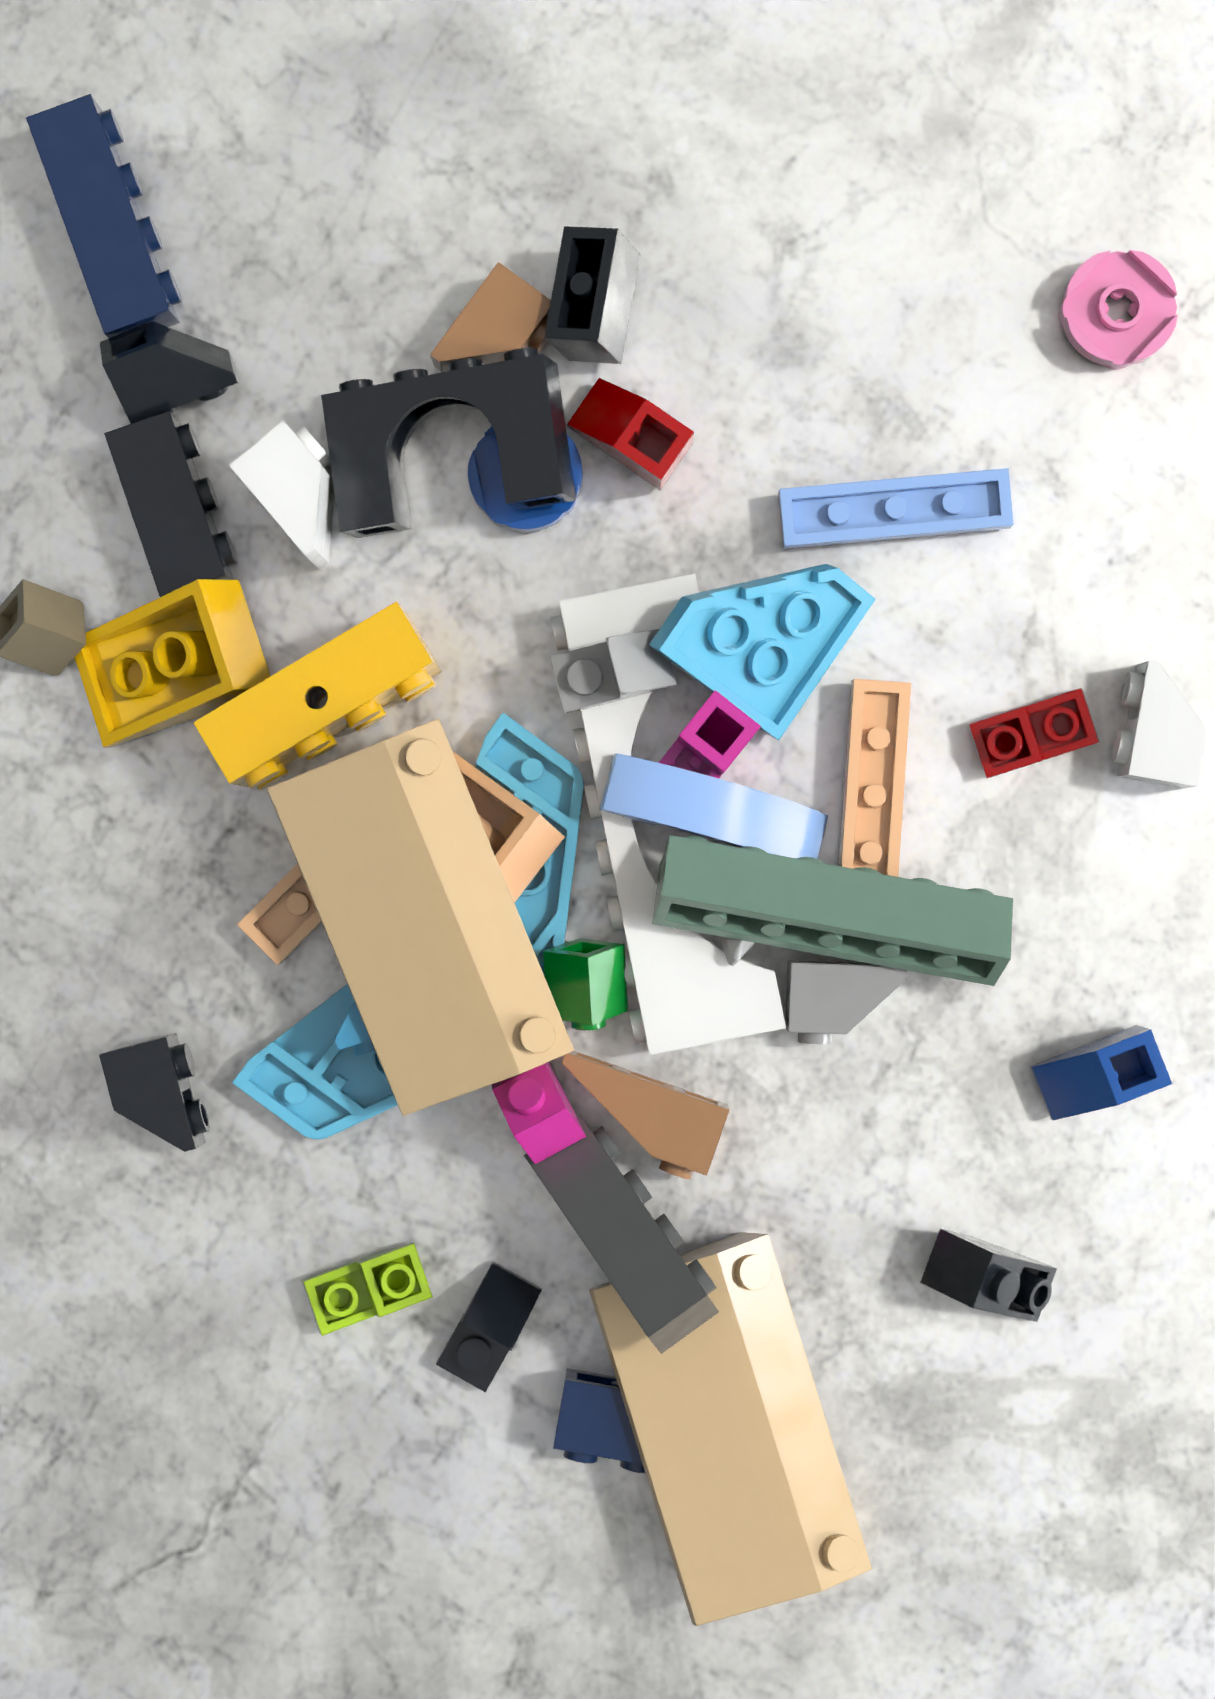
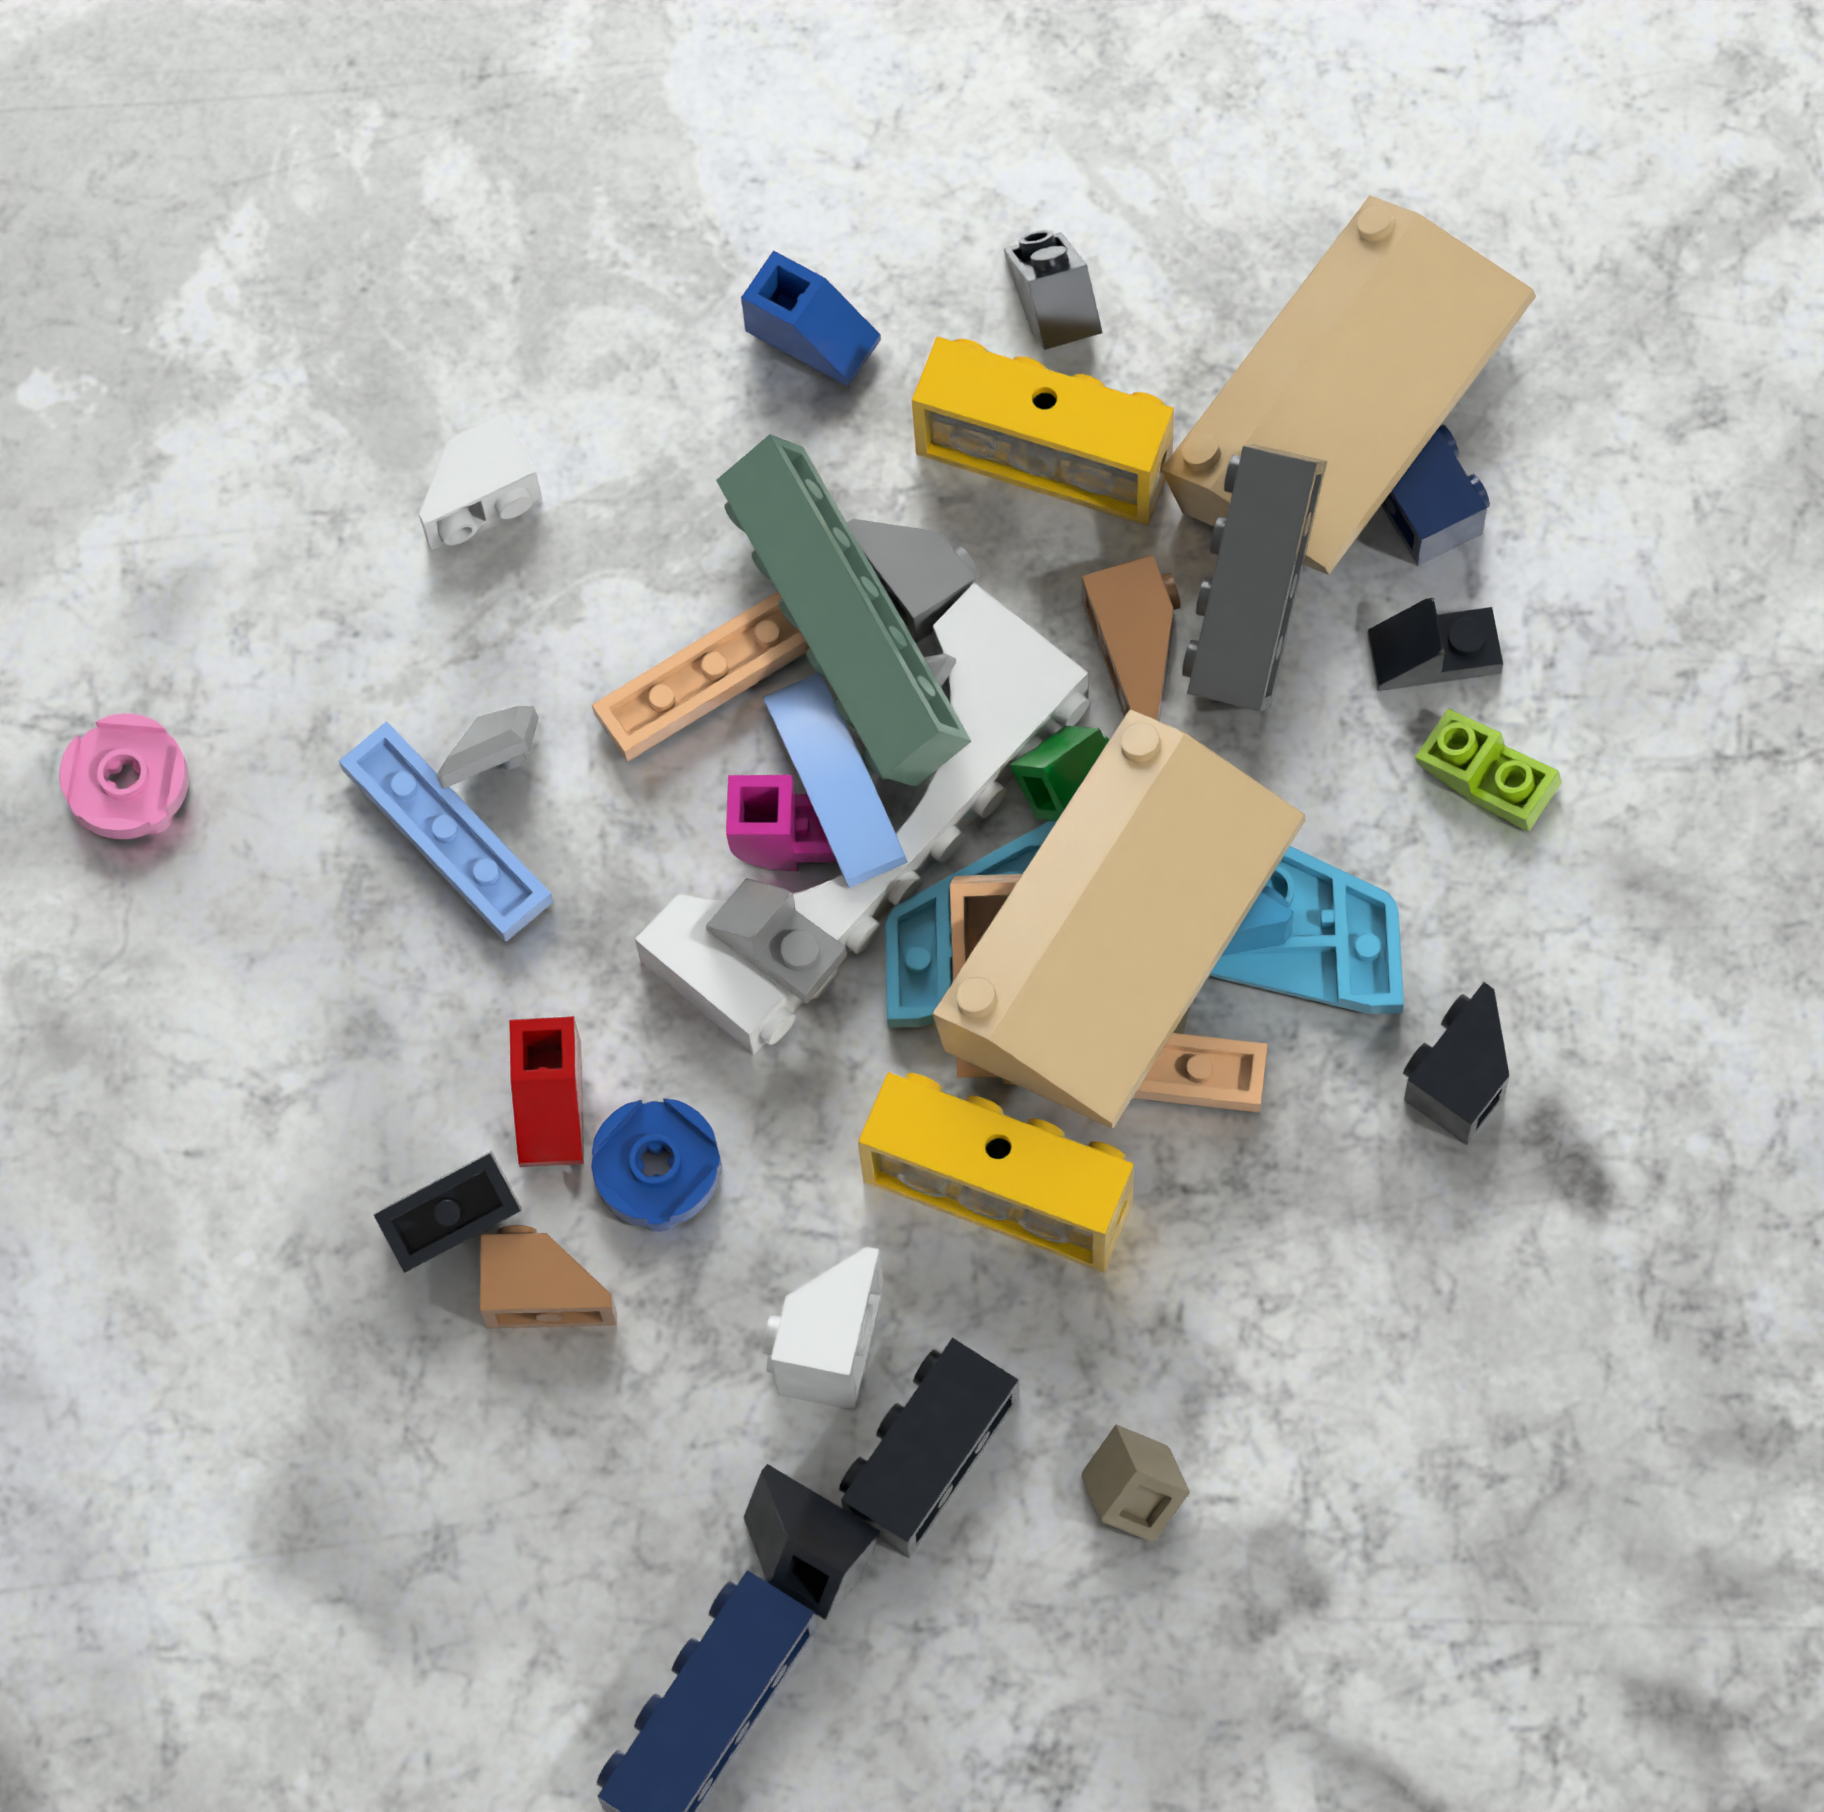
camera: 120 degrees left, 20 degrees down
yellow slope [74,579,270,748] -> none
black arch [321,348,576,538] -> none
dark pink slope [491,1061,586,1164] -> none
medium azure plate [649,564,876,740] -> none
red slope [969,688,1100,779] -> none
none -> light grey piece [436,706,539,789]
none -> yellow brick [912,336,1174,526]

